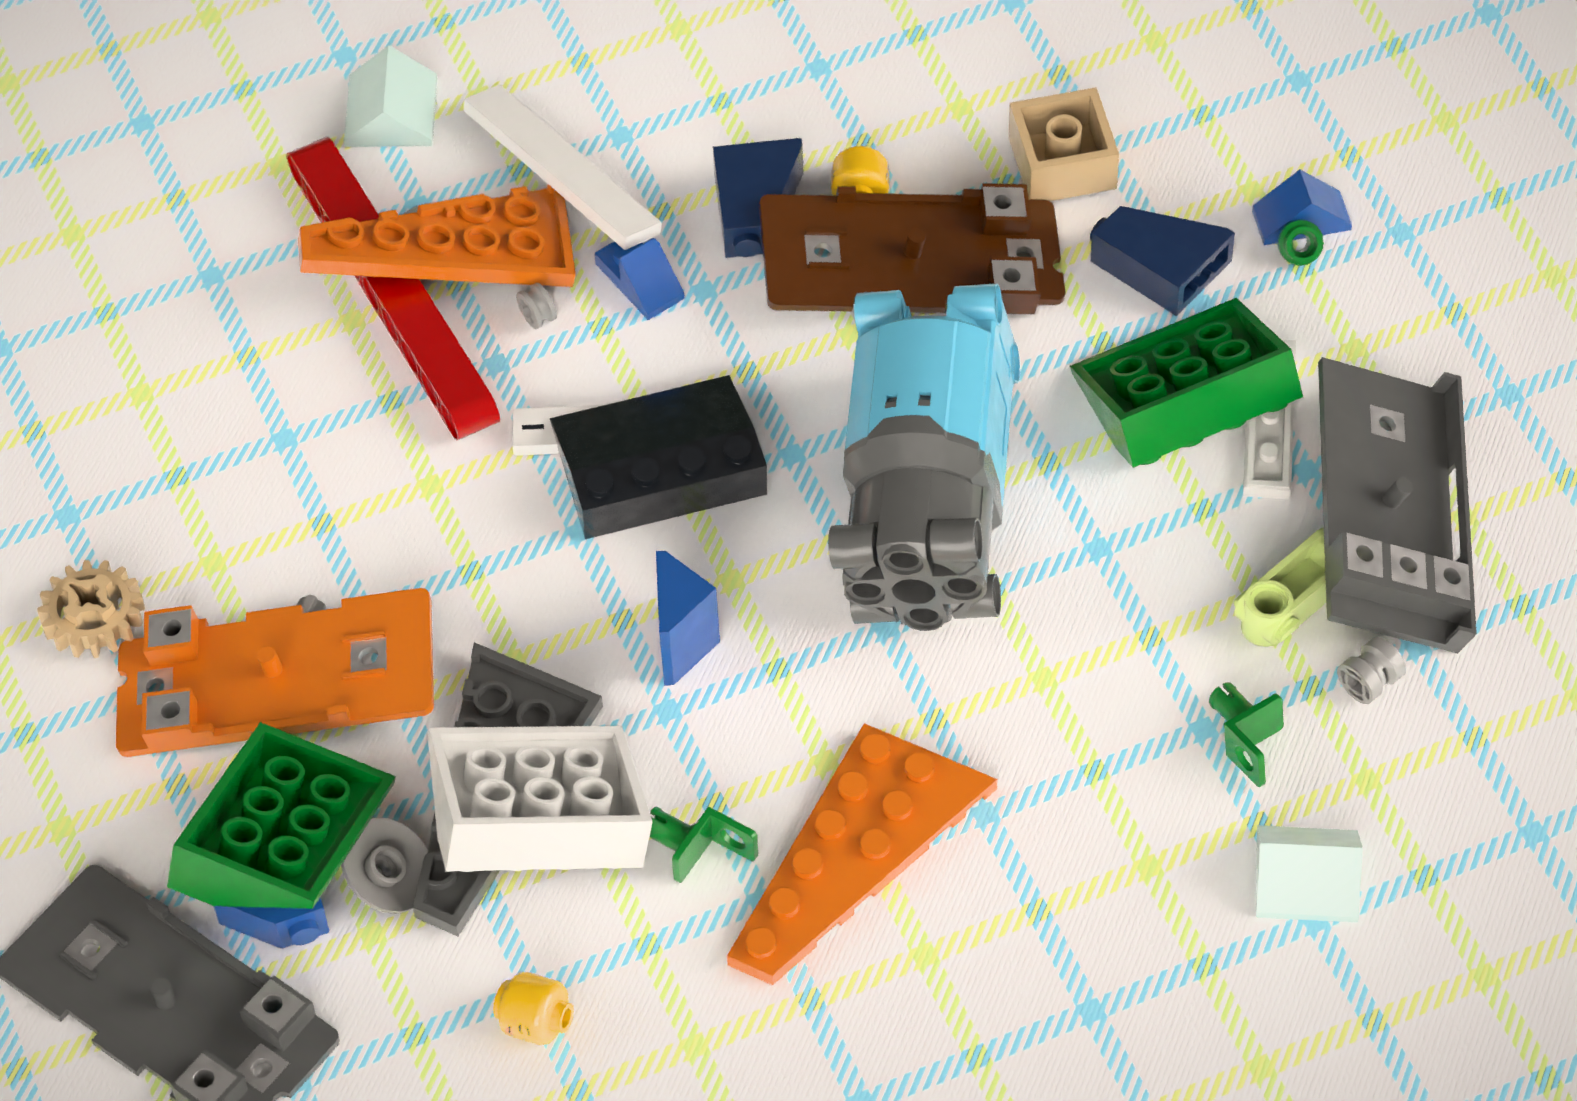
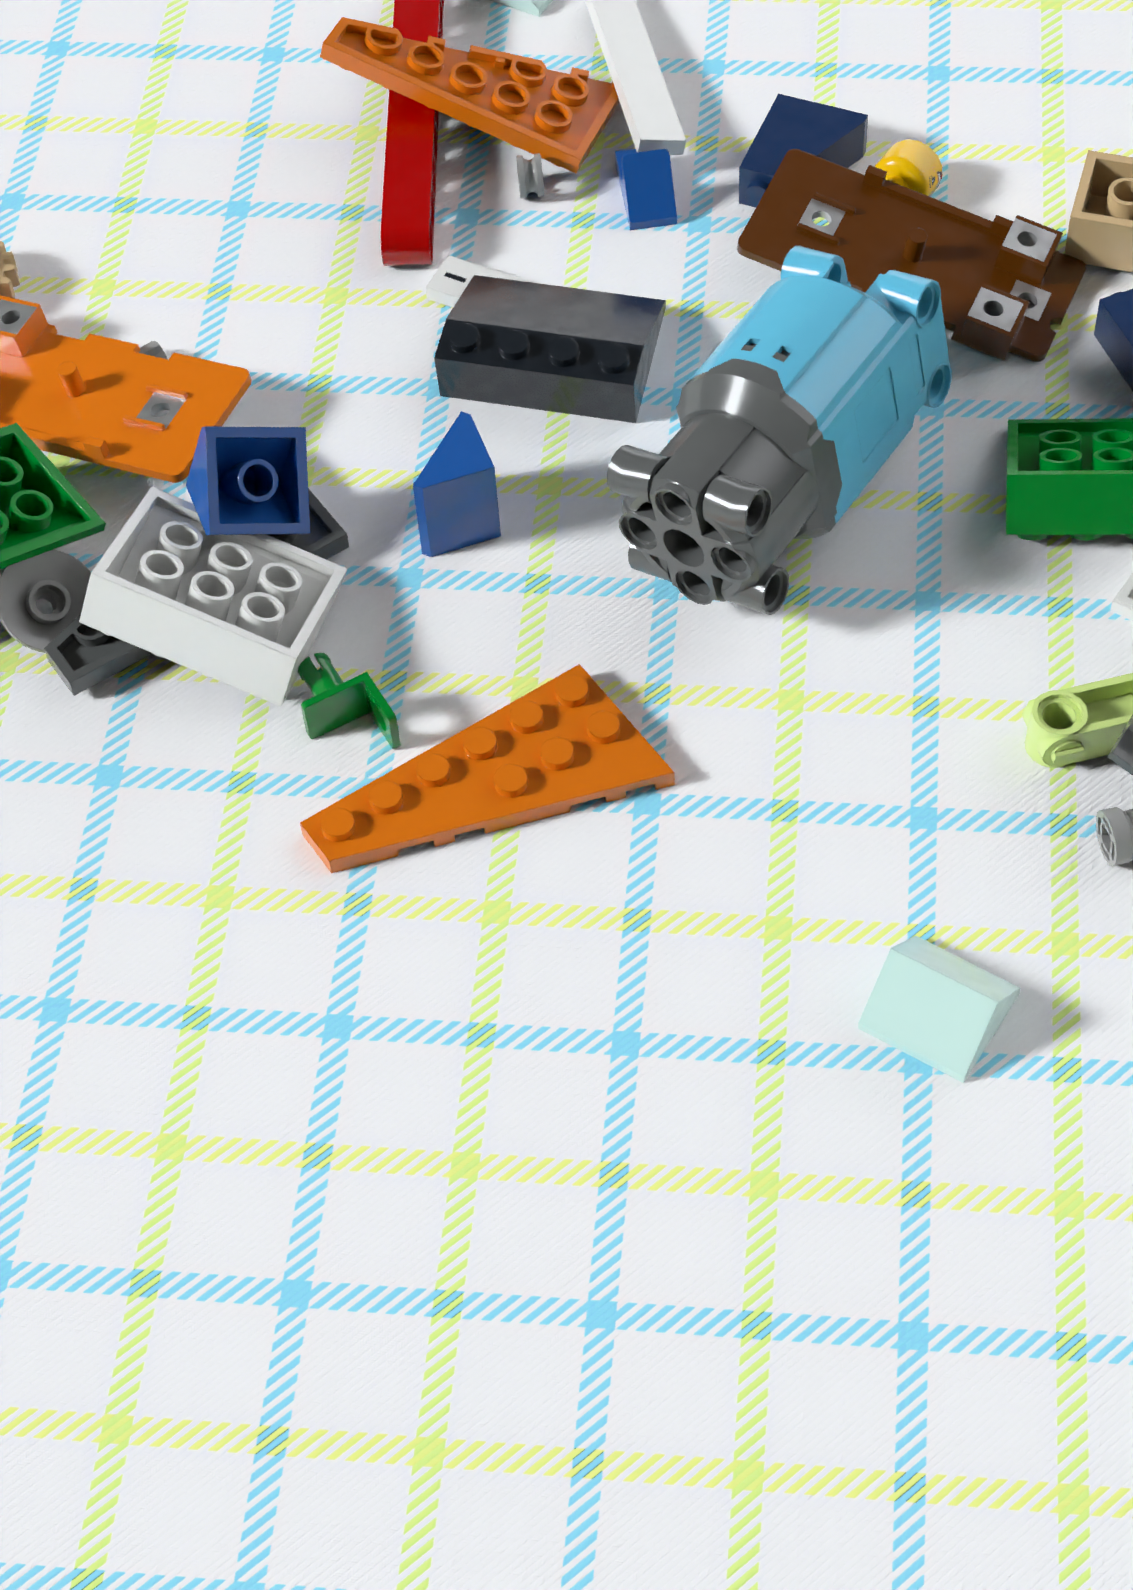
camera: 30 degrees right, 0 degrees up
yellow head [493,972,574,1045] -> none
green bracket [1209,682,1284,788] -> none
none -> blue slope [186,426,310,535]

